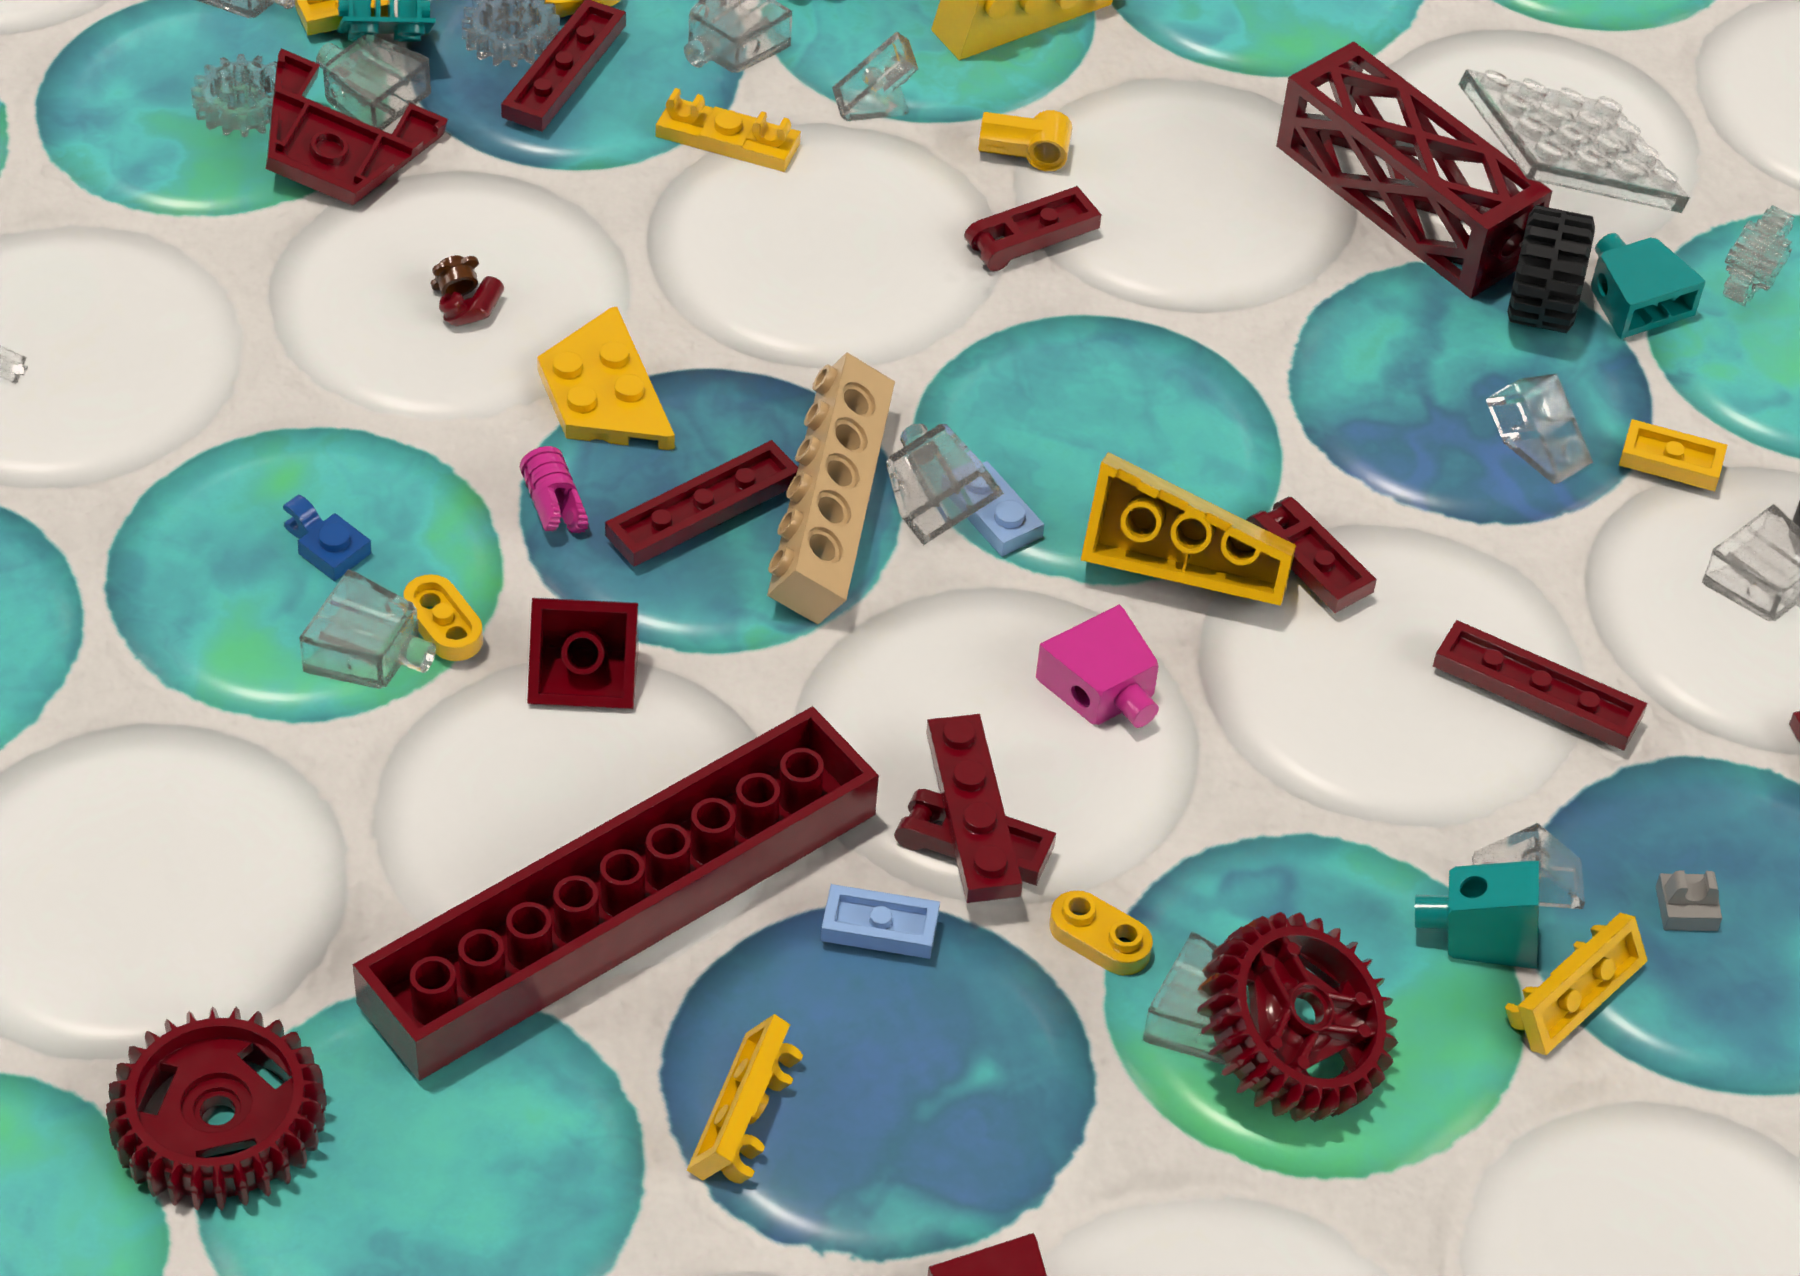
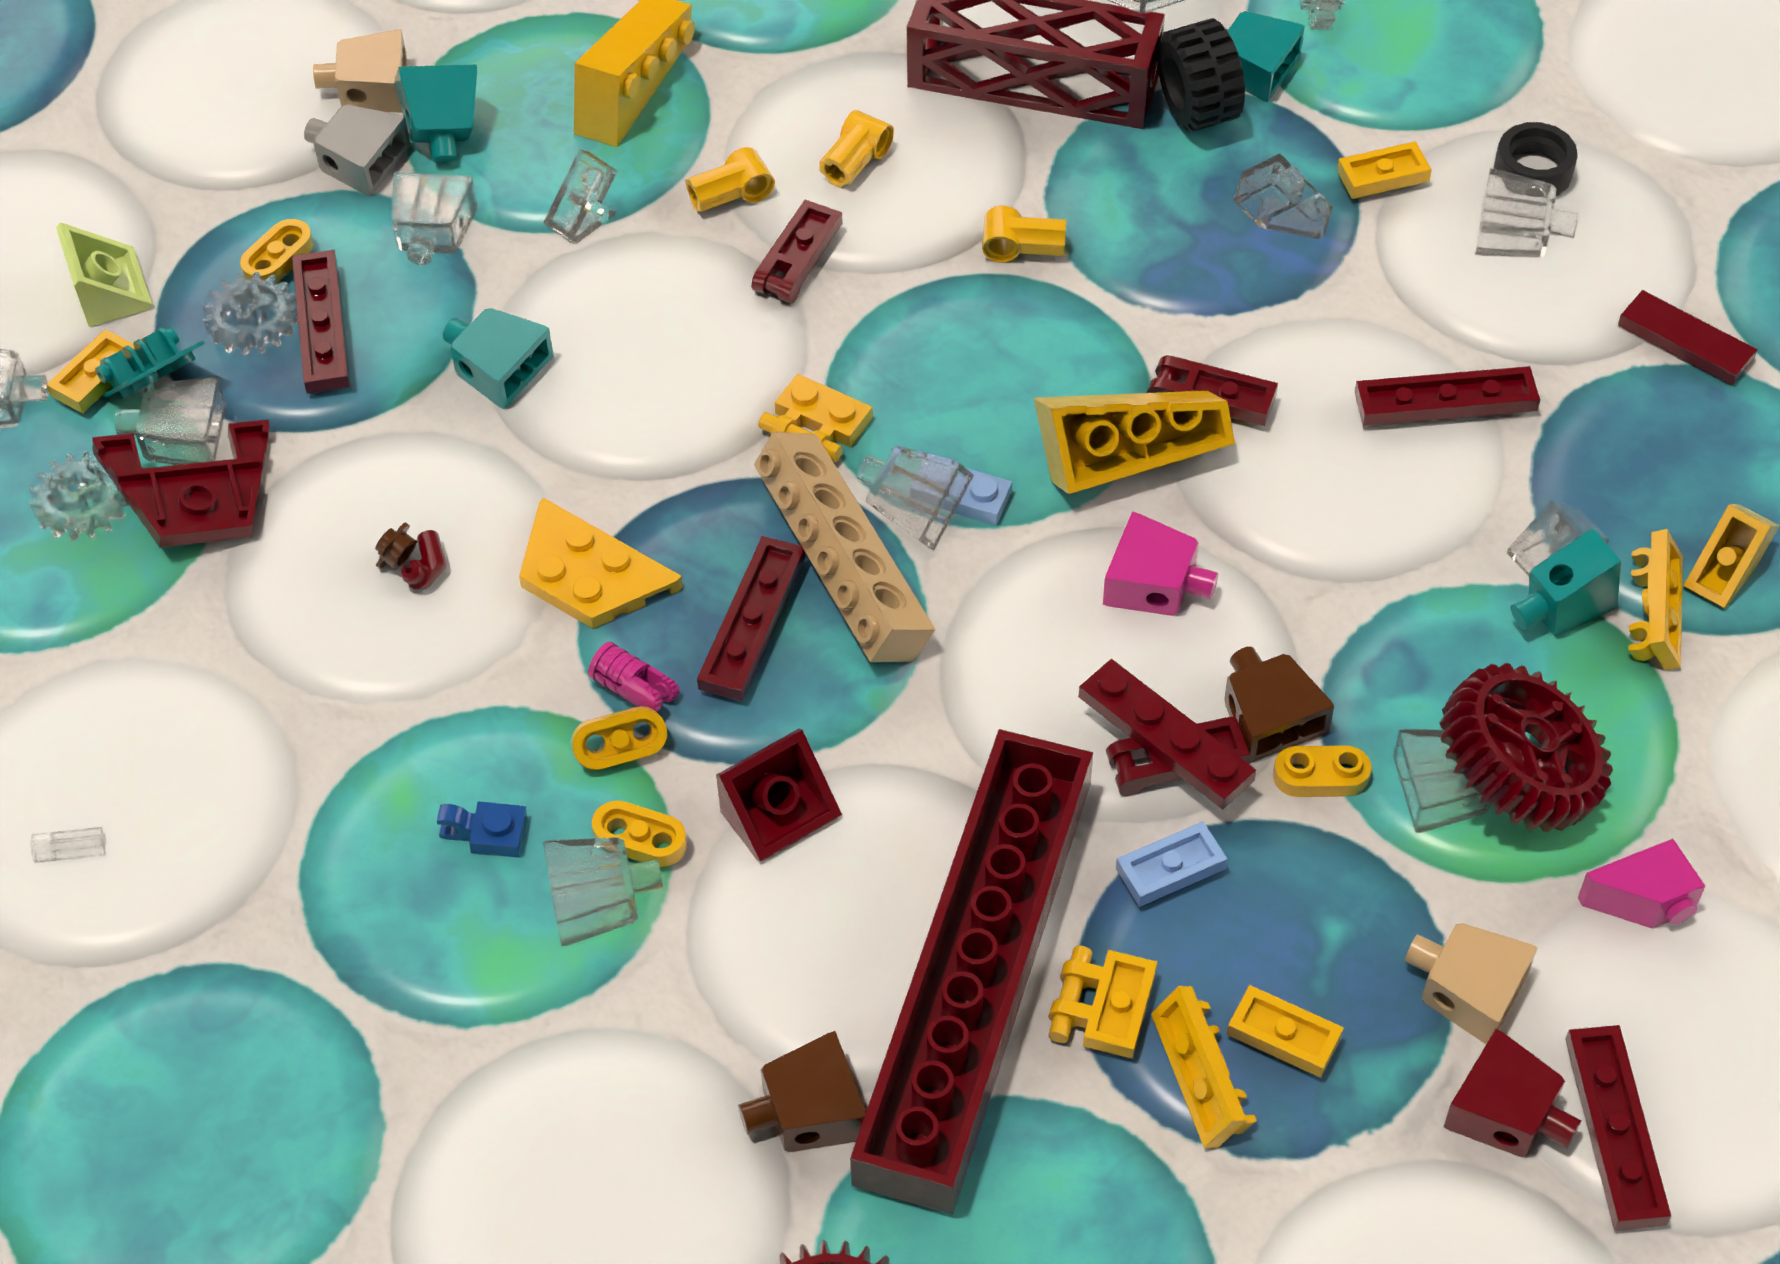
camera: 30 degrees left, 5 degrees up
yellow plate [656,88,801,172] -> none
light grey tile [1655,870,1722,931] -> none
none -> teal torso [443,308,554,409]
none -> yellow plate [571,706,667,770]
none -> reddish brown torso [738,1031,866,1152]
none -> yellow plate [758,373,873,462]
none -> yellow piece [819,110,894,188]
none -> yellow piece [982,206,1066,263]
none -> yellow plate [1048,945,1158,1059]
none -> reddish brown torso [1224,646,1334,763]
none -> yellow plate [1226,985,1344,1078]
none -> tan torso [1404,923,1538,1044]
none -> dark pink slope [1578,839,1705,928]
none -> yellow slope [1683,504,1780,608]

